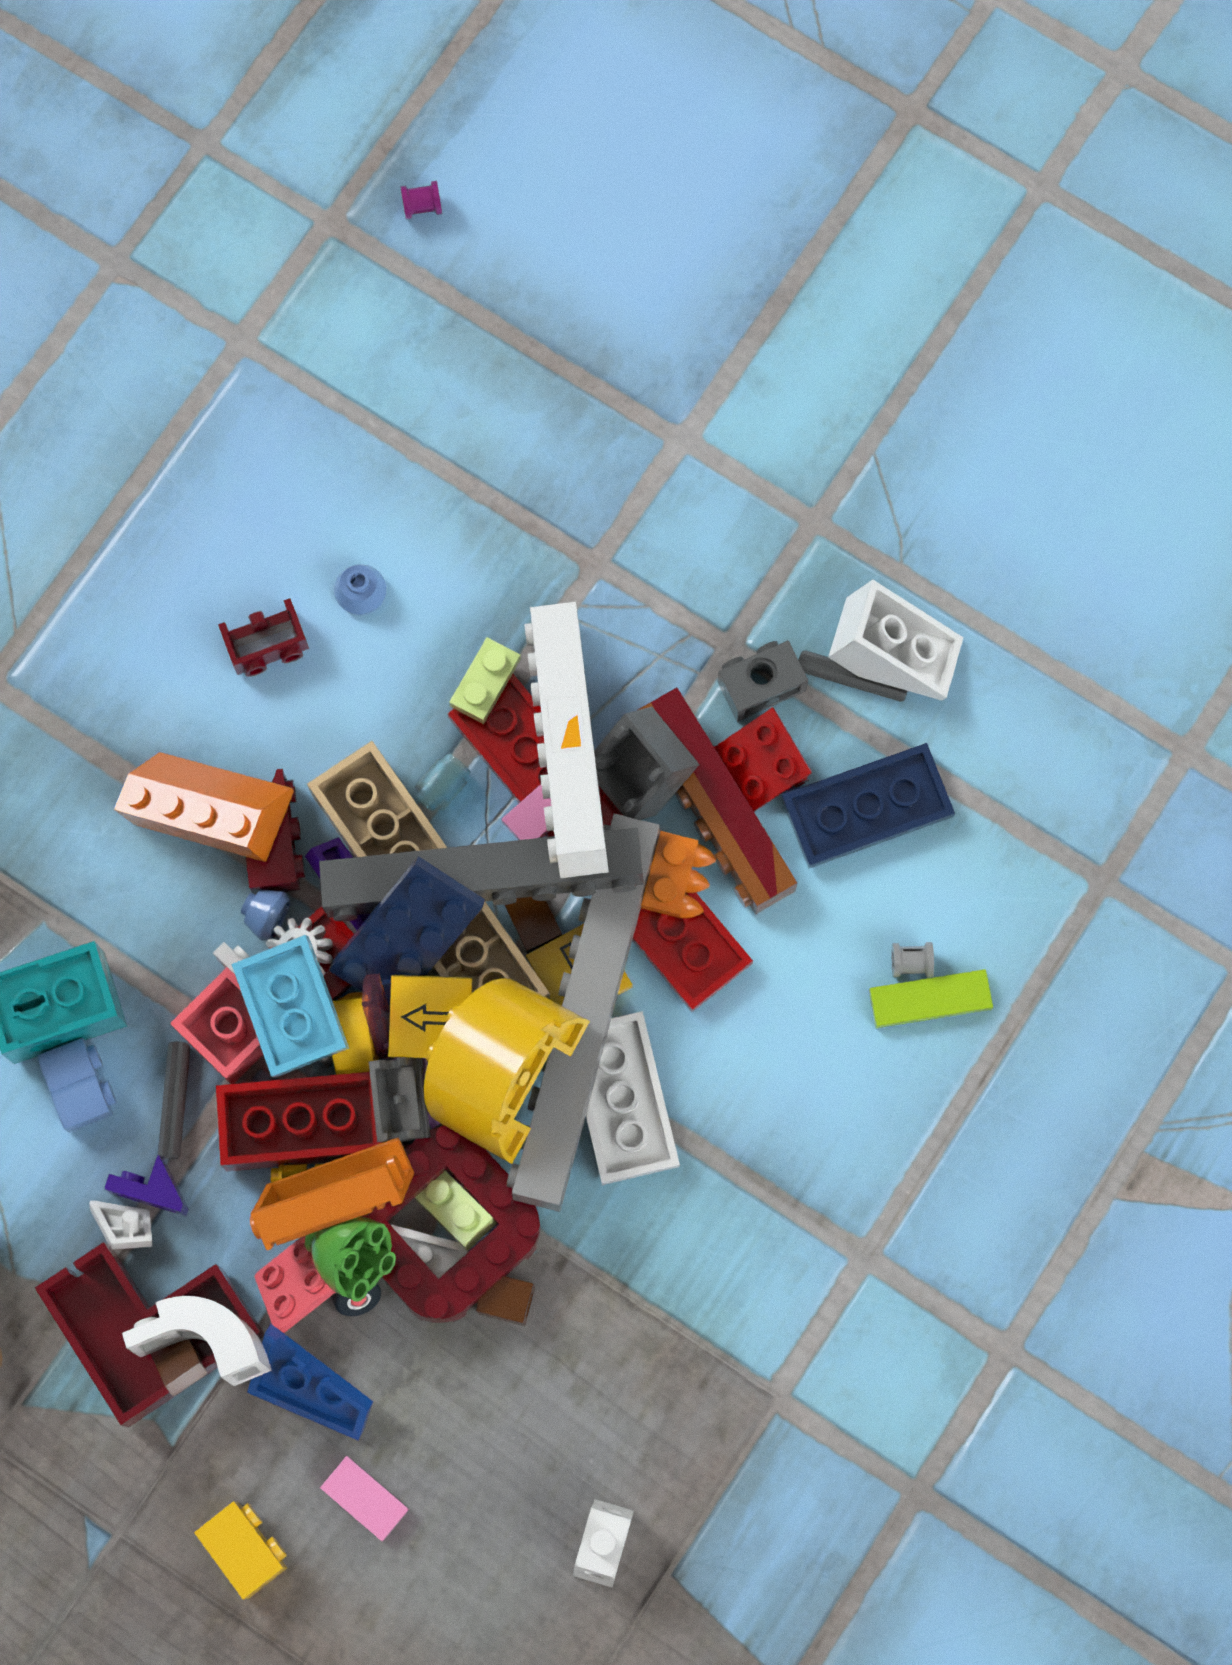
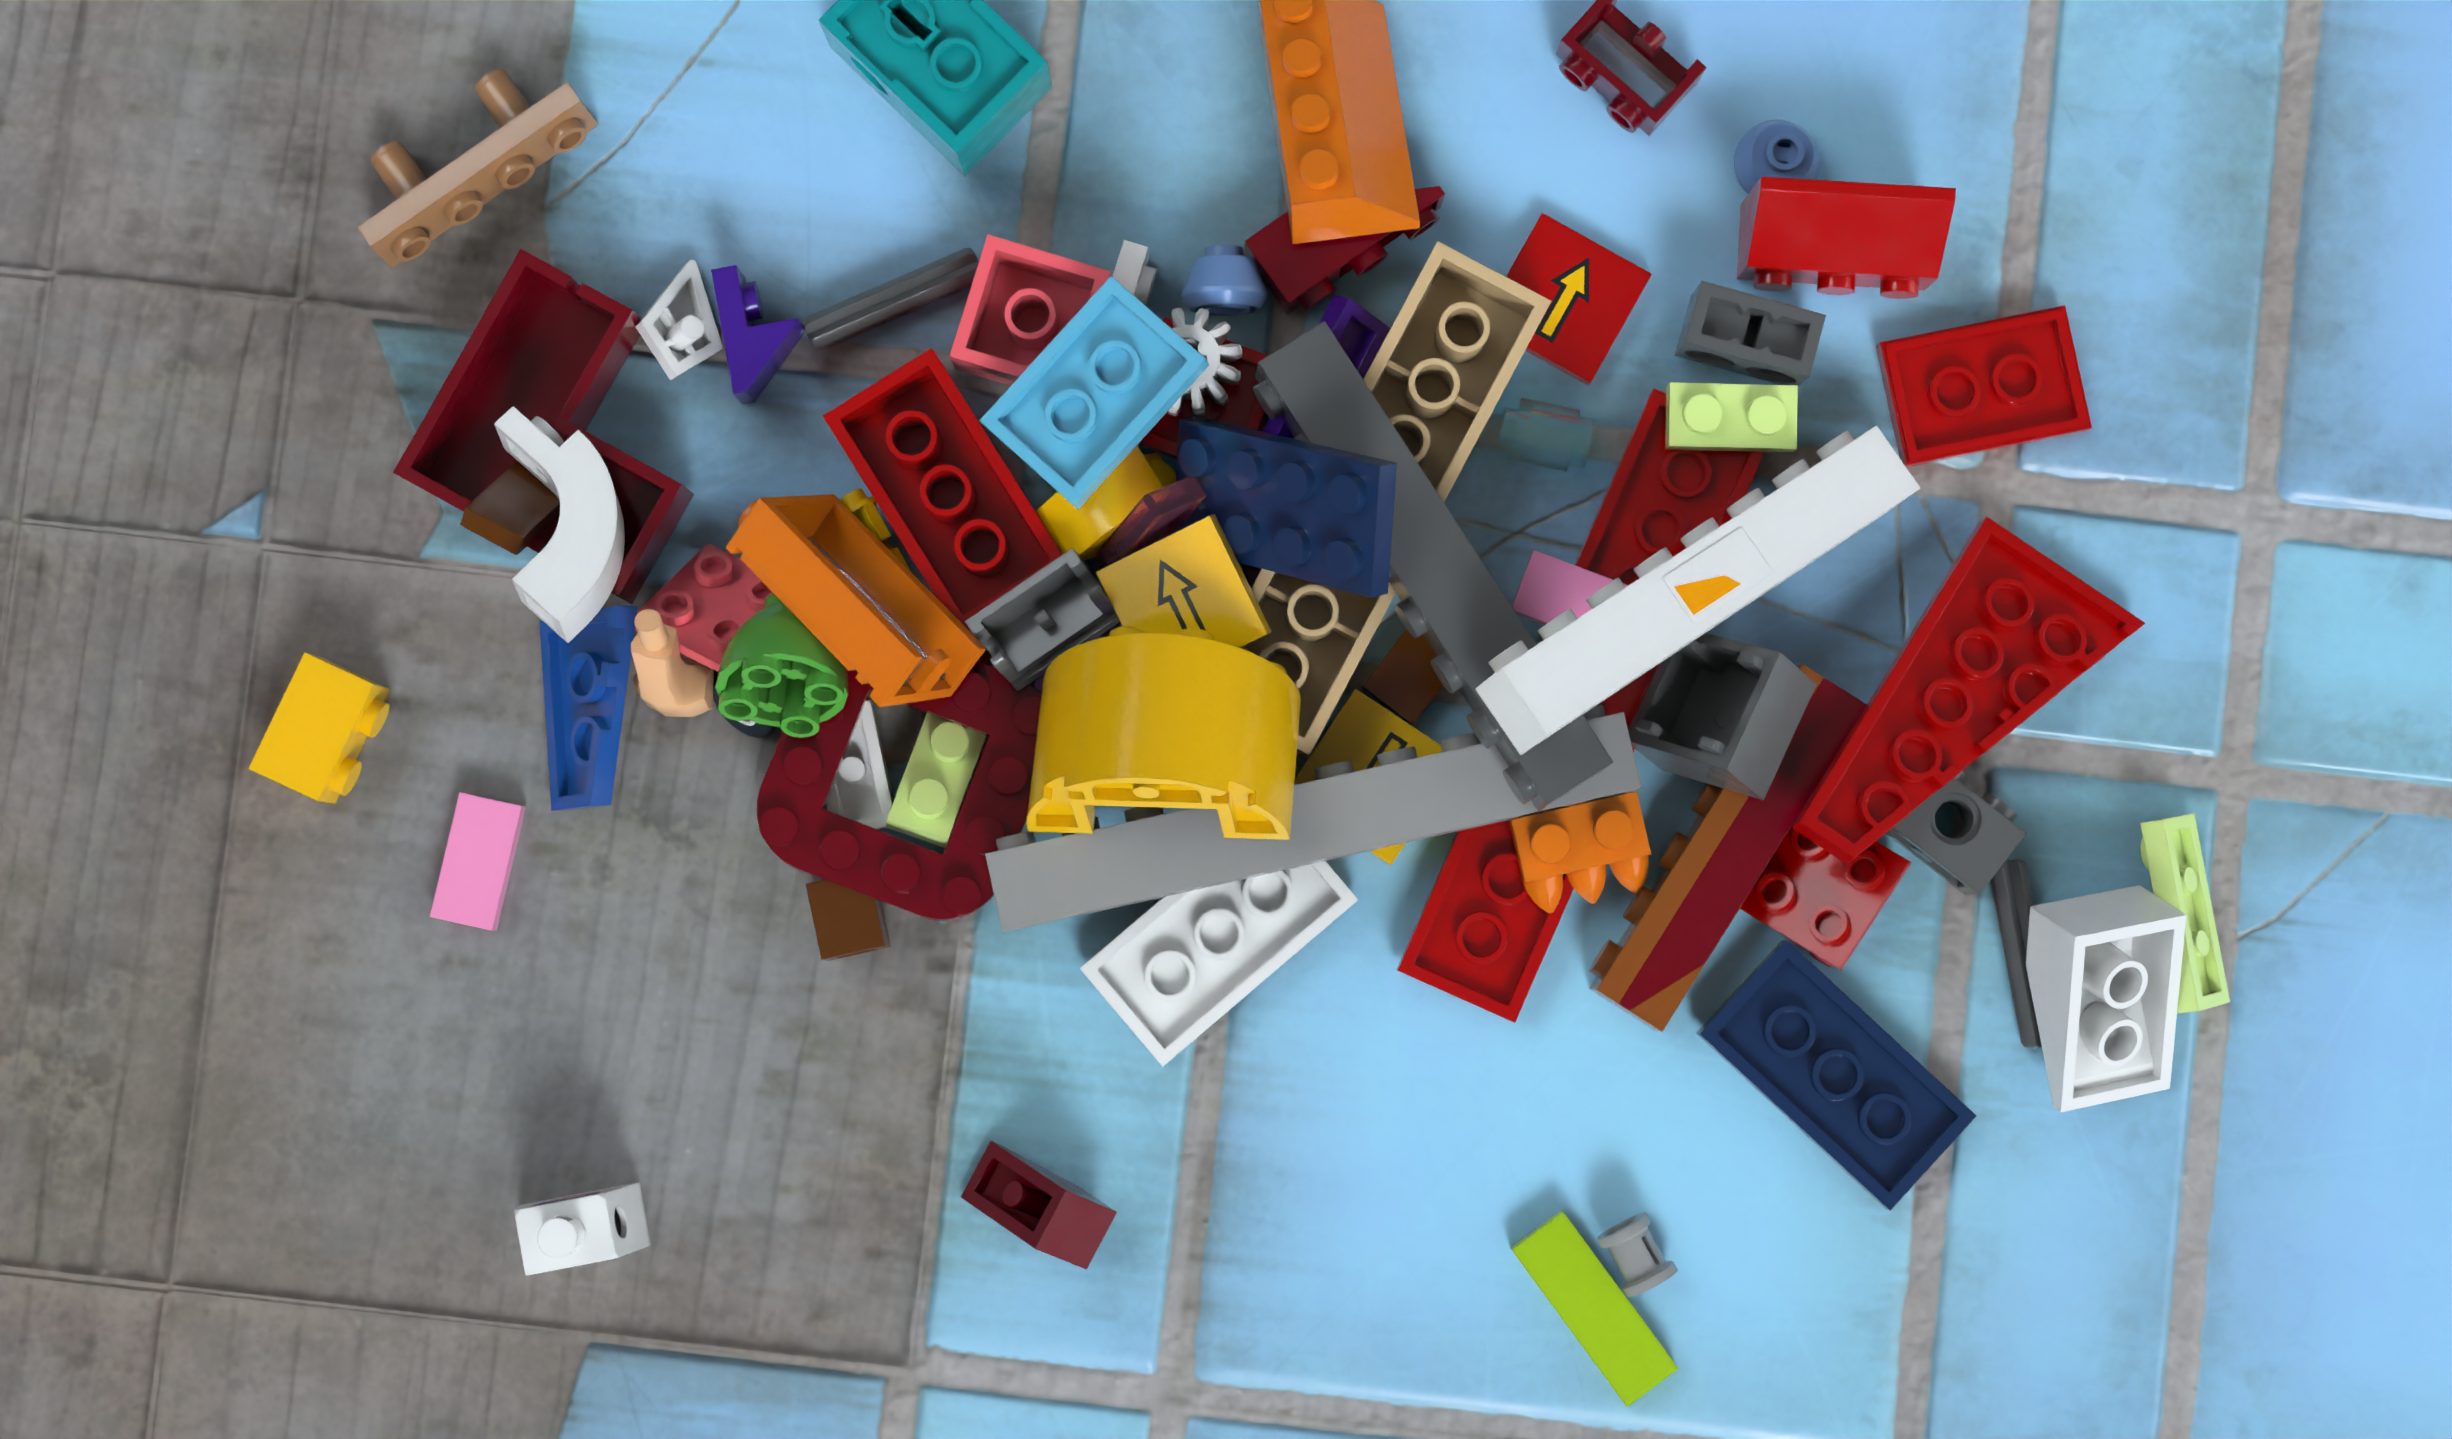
camera: 60 degrees right, 10 degrees up
medium blue brick [37,1038,117,1132] -> none
none -> light nougat animal [630,609,714,717]
none -> dark red slope [961,1141,1117,1270]
none -> red tile [1506,213,1652,386]
none -> dark grey brick [1674,281,1826,387]
none -> red slope [1737,177,1956,299]
none -> red wing [1792,517,2145,864]
none -> red tile [1876,305,2092,467]
none -> yellowish green plate [2140,813,2230,1013]

